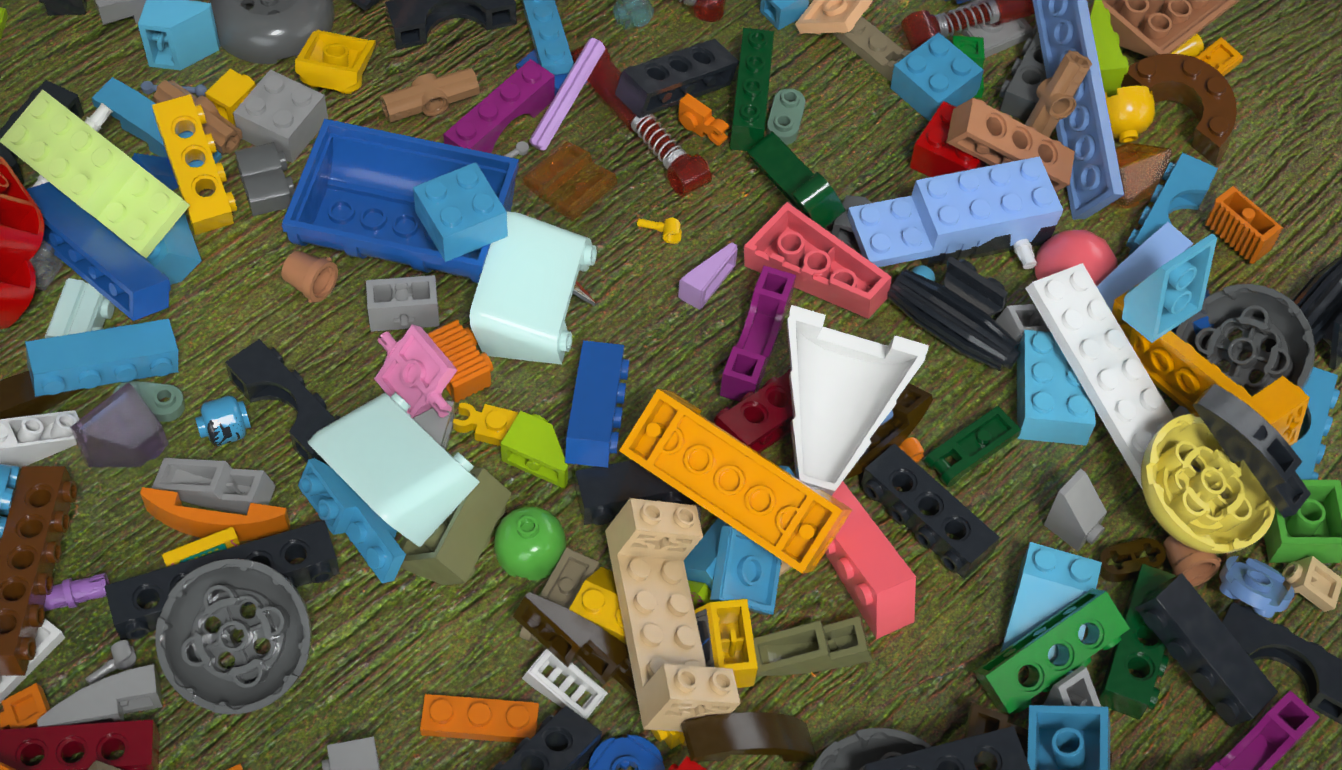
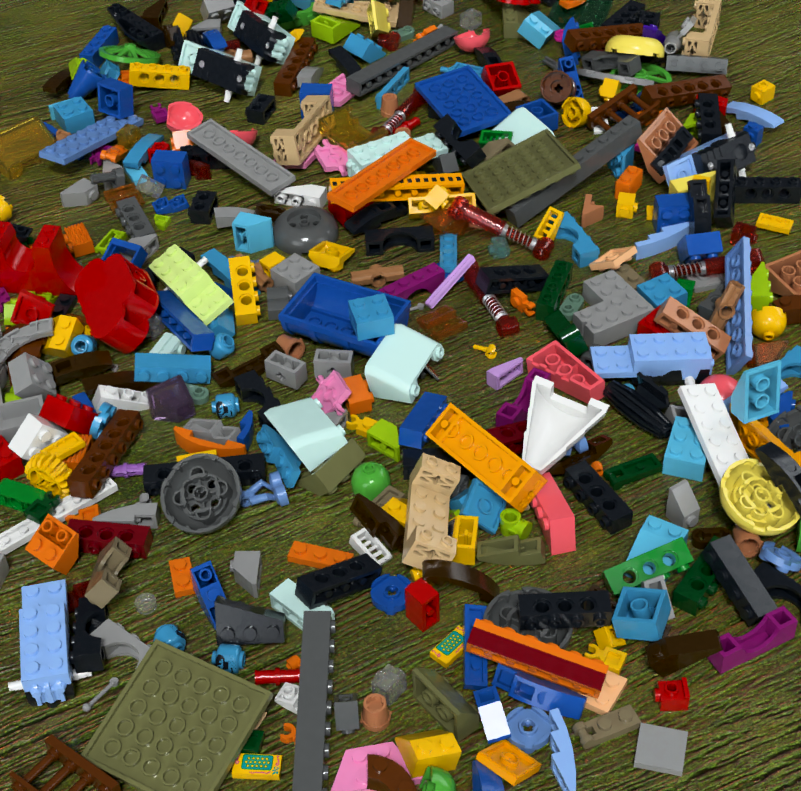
camera: 20 degrees right, 15 degrees down
none -> dark azure head [208,333,235,360]
none -> dark brown slope [211,341,285,387]
none -> blue slope [237,410,255,451]
none -> medium blue piece [240,471,289,507]
none -> light grey brick [264,350,308,390]
none -> lime piece [500,508,533,540]
none -> light grey piece [573,269,655,347]

